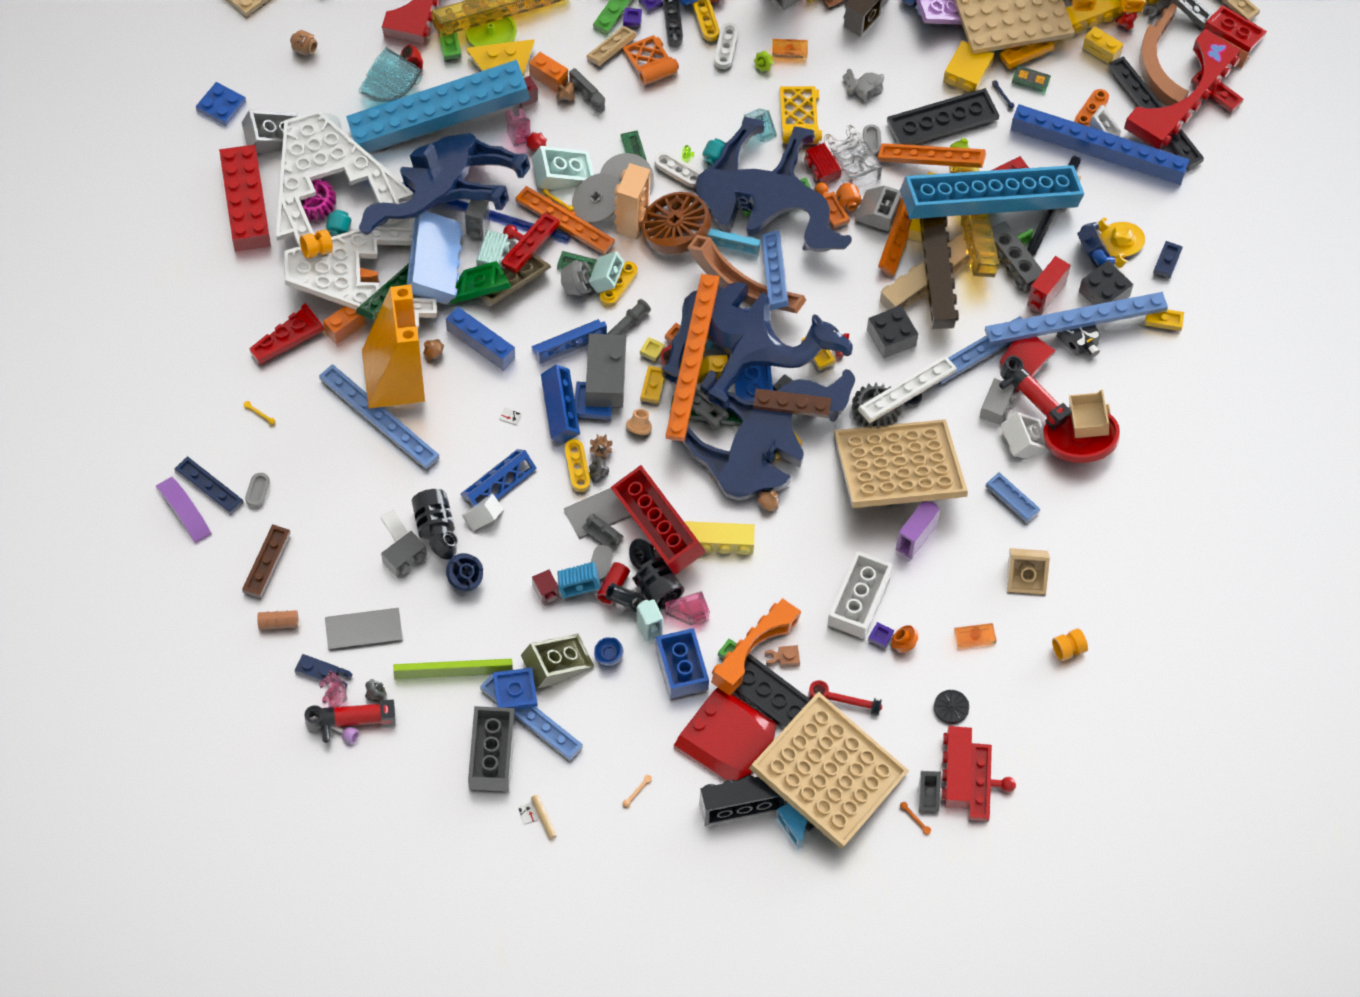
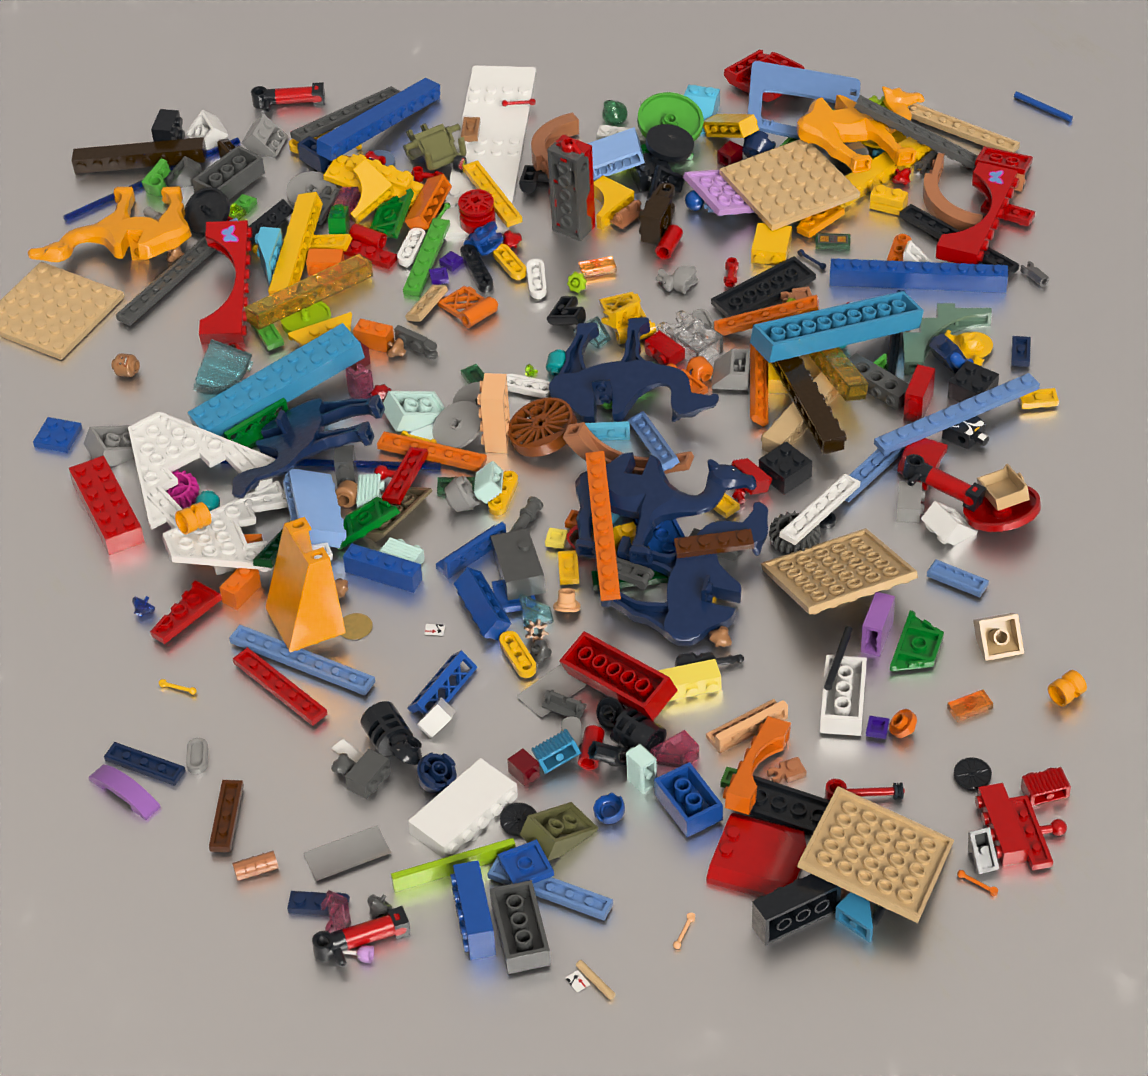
camera: 10 degrees left, 15 degrees down
none -> clear blue piece [132,596,155,617]
none -> green fence [224,398,288,449]
none -> red plate [233,647,328,726]
none -> dark grey piece [331,753,356,776]
none -> medium nougat head [335,480,357,508]
none -> pearl gold sticker [341,613,373,640]
none -> light aqua brick [379,537,425,564]
none -> white brick [408,758,518,858]
none -> blue brick [450,860,496,960]
none -> black wheel [500,803,537,836]
none -> clear light blue slope [519,593,554,627]
none -> black brick [546,296,586,325]
none -> yellow hinge [601,298,640,329]
none -> red pin [655,225,683,260]
none -> black piece [675,652,744,667]
none -> light nougat fence [706,699,788,753]
none -> red bar [724,257,739,288]
none -> red brick [731,458,772,495]
none -> nougat plate [780,286,812,303]
none -> black bar [824,626,853,691]
none -> green wing [890,610,944,672]
none -> sand green arch [902,303,992,375]
none -> flat silver bar [1020,261,1049,287]
none -> red brick [1021,767,1071,806]

